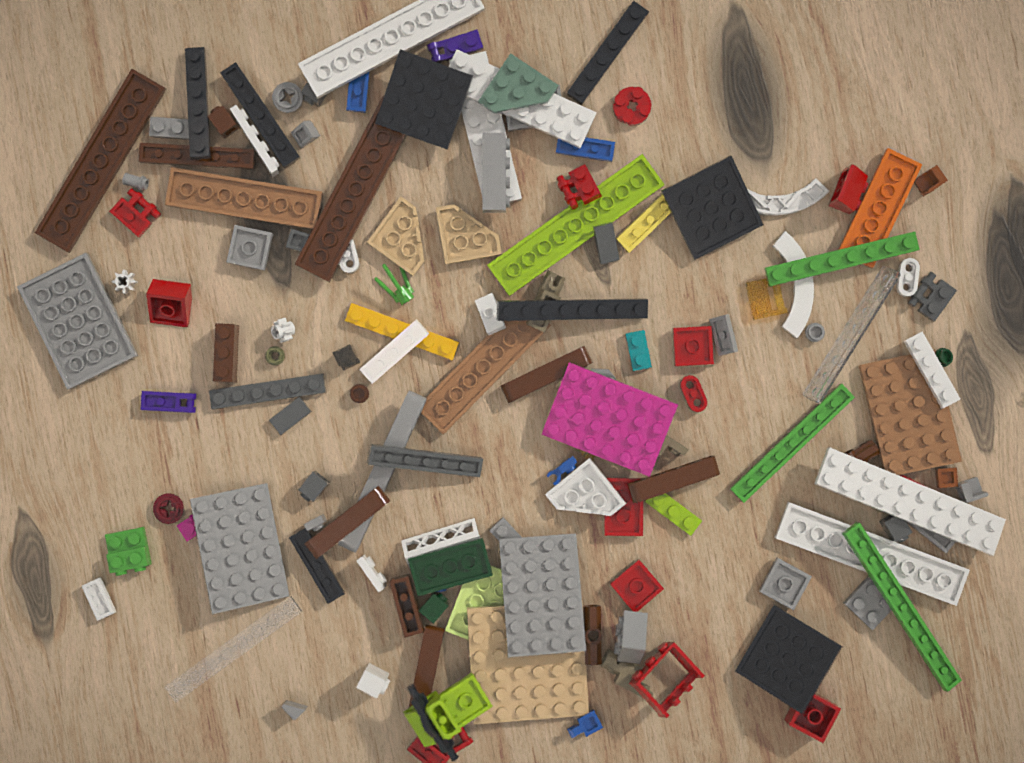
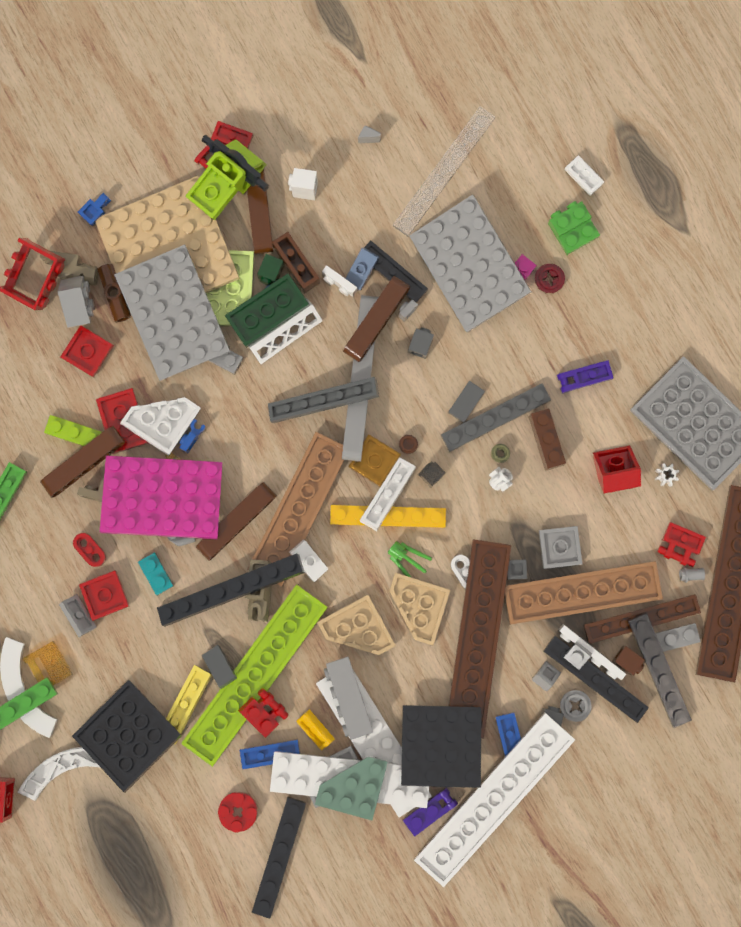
camera: 160 degrees right, 5 degrees down
none -> yellow plate [296,709,335,751]
none -> sand blue plate [345,247,379,290]
none -> pearl gold plate [348,434,401,487]
none -> plate [564,641,592,670]

